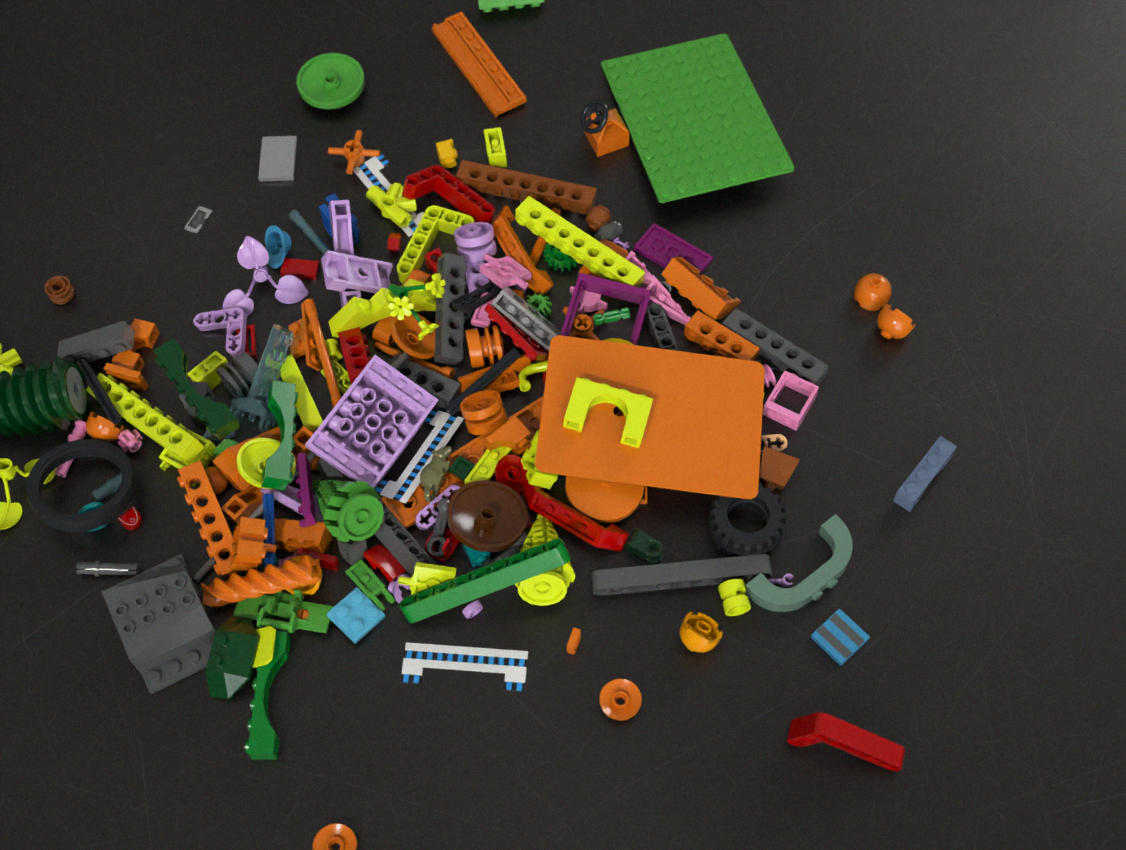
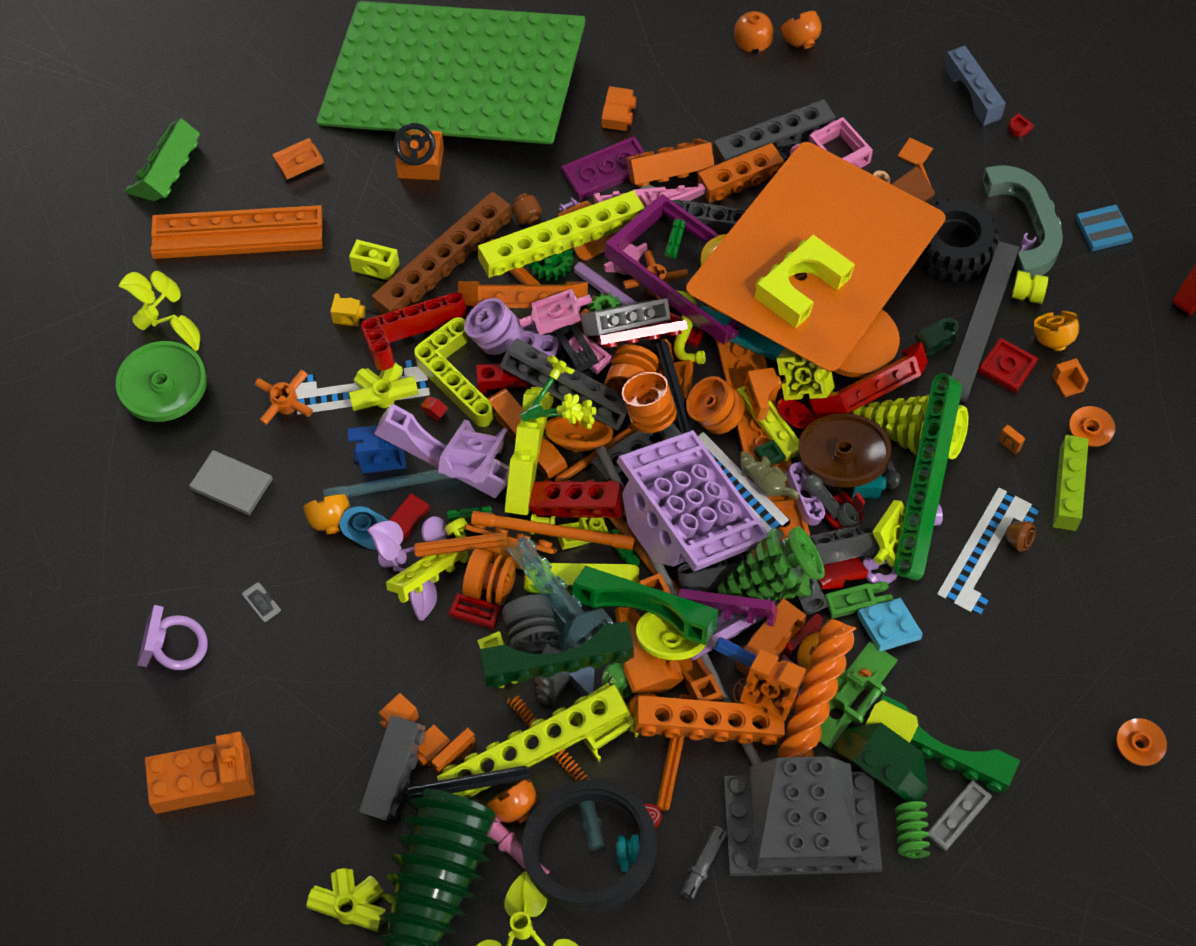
camera: 65 degrees left, 0 degrees up
dark orange wheel [45,275,75,305] -> none
bright pink gear [117,429,143,453] -> none
lavender beam [193,307,247,357] -> none
dark grey animal [593,221,623,241] -> none
none -> neon yellow plant [119,271,200,352]
none -> lavender tile [137,605,208,670]
none -> orange hinge [145,731,255,814]
none -> orange plate [272,138,324,180]
none -> light orange cylinder [303,494,350,535]
none -> neon yellow hinge [386,551,469,603]
none -> orange axle [414,532,507,557]
none -> neon yellow tile [445,518,468,538]
none -> green axle [447,506,492,523]
none -> orange wheel [462,548,516,606]
none -> orange piece [507,696,591,782]
none -> lavender axle [574,262,637,305]
none -> orange brick [602,86,637,131]
none -> orange wheel [622,372,677,433]
none -> orange axle [656,694,692,811]
none -> bright green piece [895,801,931,858]
none -> orange piece [897,138,933,187]
none -> light grey tile [927,780,992,852]
none -> red tile [977,337,1039,394]
none -> dark orange cone [1005,521,1036,552]
none -> red tile [1008,113,1034,137]
none -> orange panel [1052,358,1089,397]
none -> lime brick [1053,435,1089,531]

